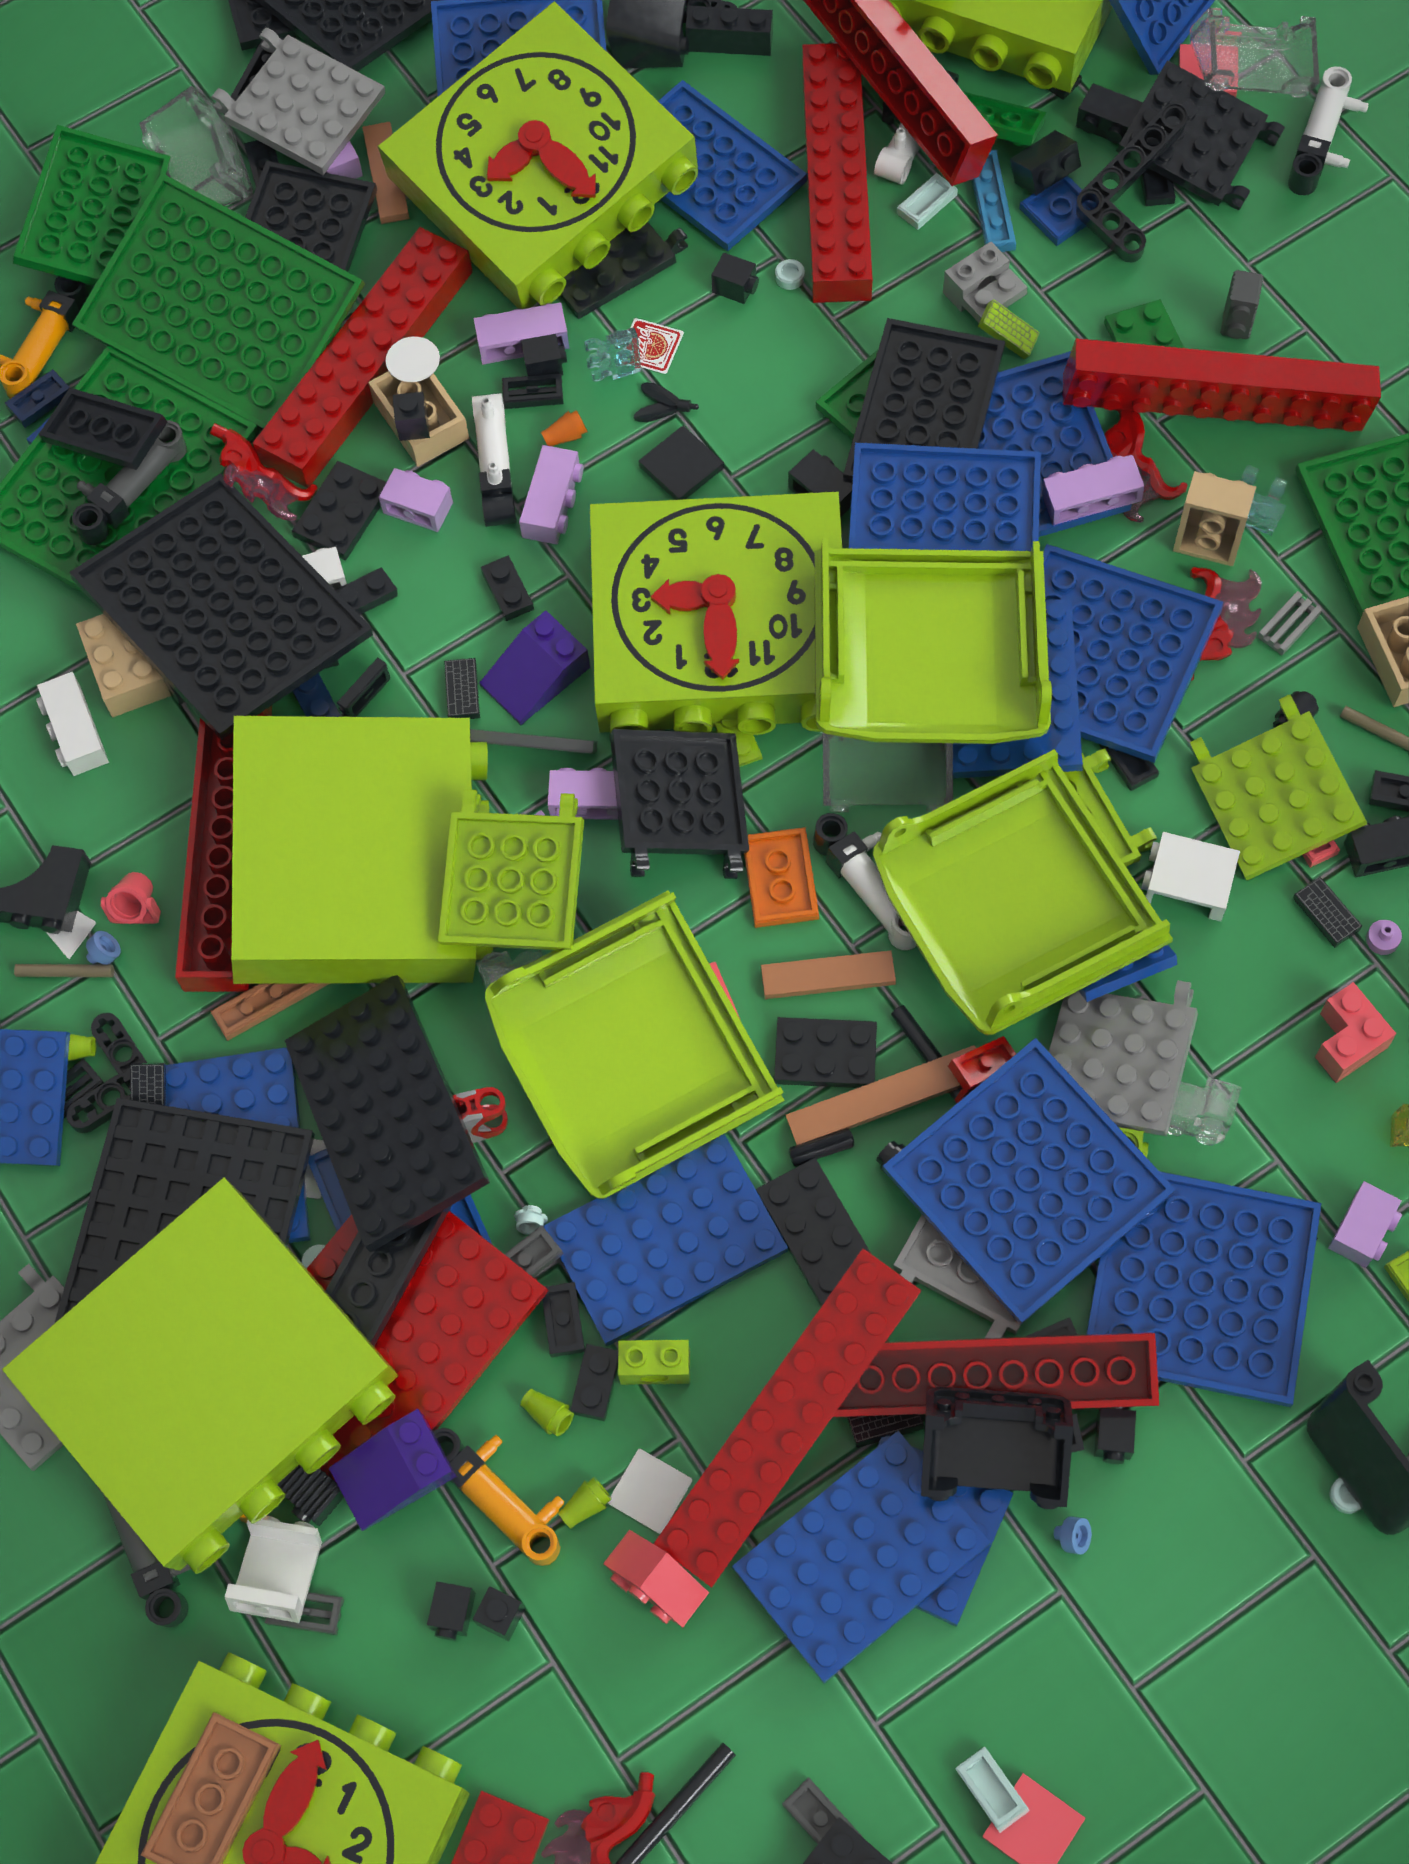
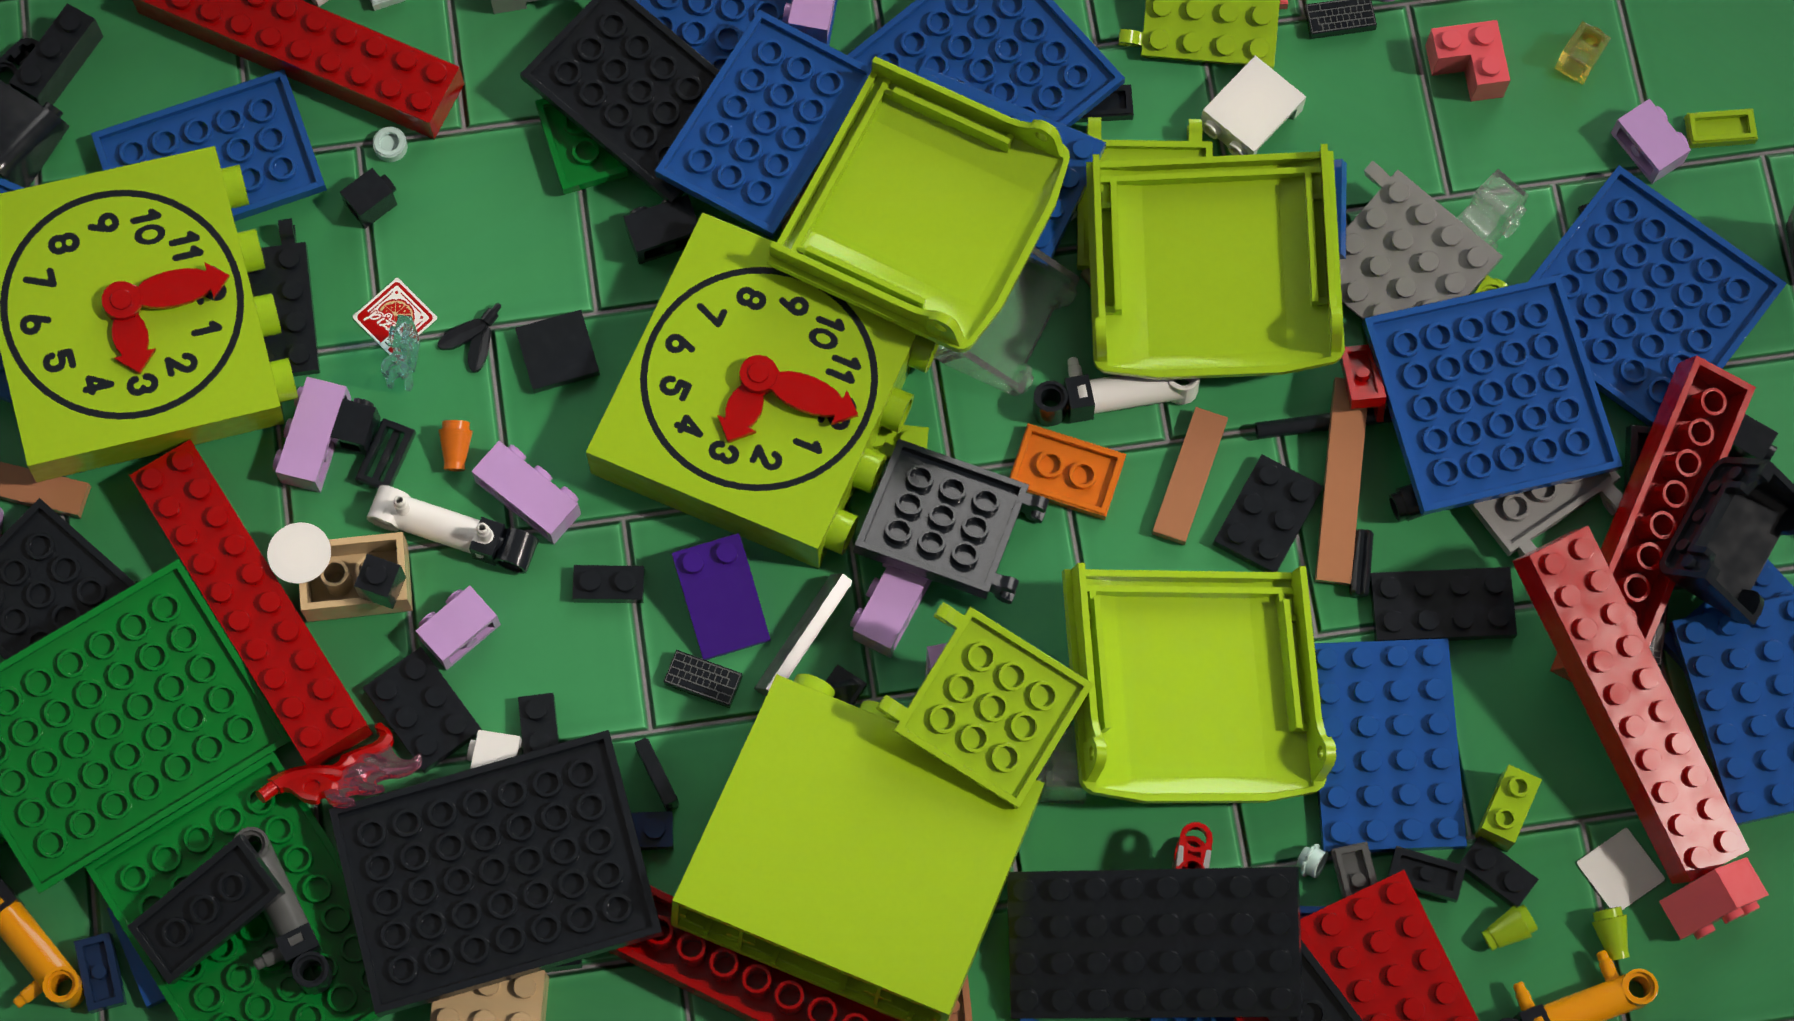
camera: 70 degrees left, 5 degrees up
none -> black tile [826,664,867,705]

